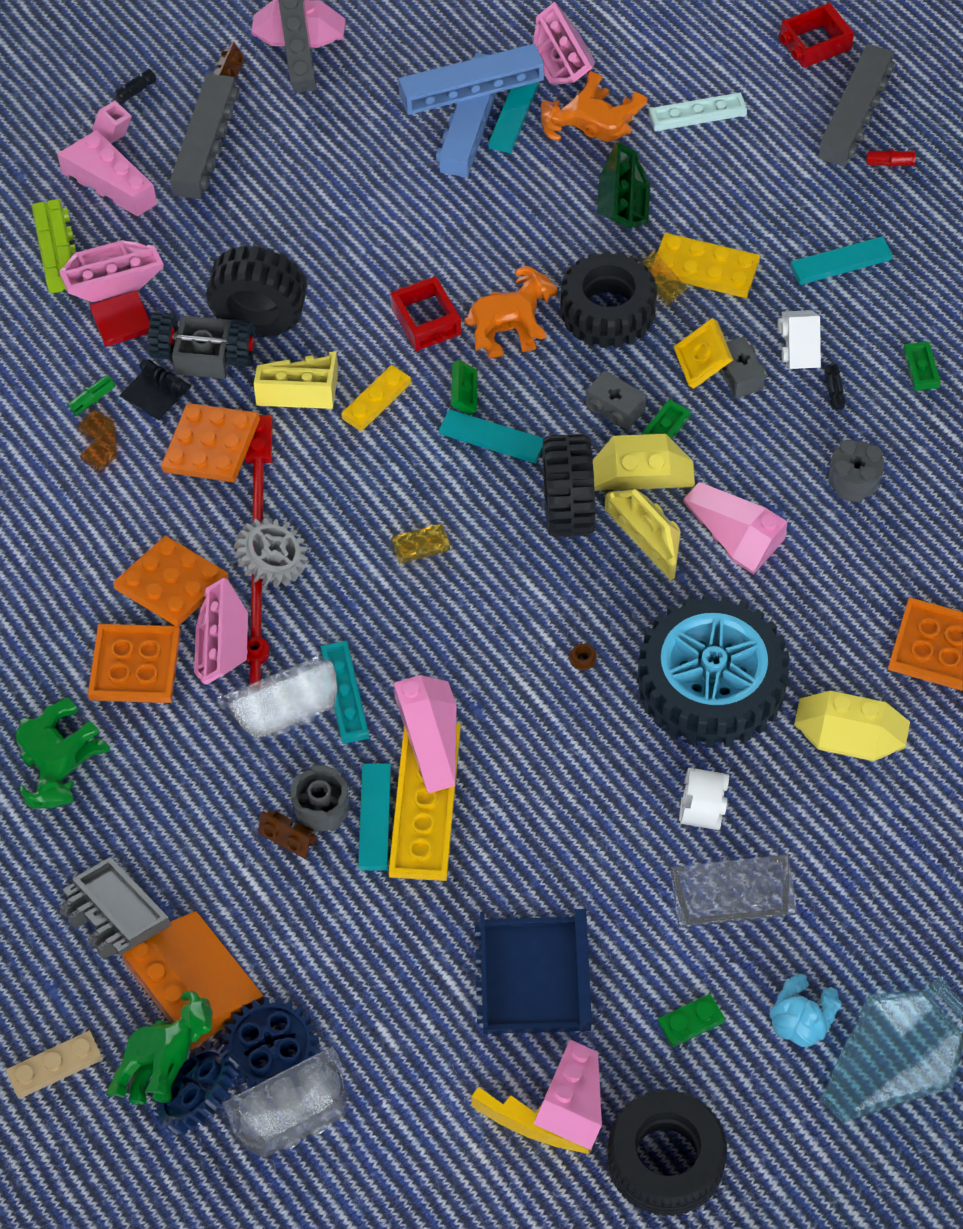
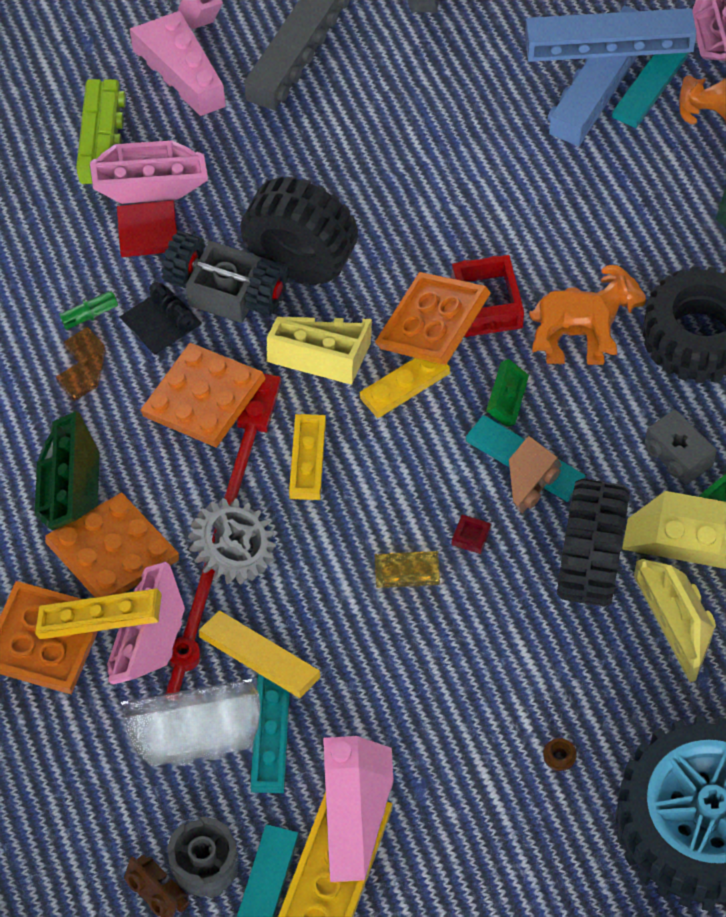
camera: 15 degrees right, 0 degrees up
none -> dark green wedge [34,411,100,530]
none -> yellow tile [35,588,162,639]
none -> yellow tile [199,610,320,698]
none -> yellow plate [289,414,326,500]
none -> orange plate [375,272,491,365]
none -> dark red tile [451,514,492,554]
none -> nougat slope [509,436,562,513]

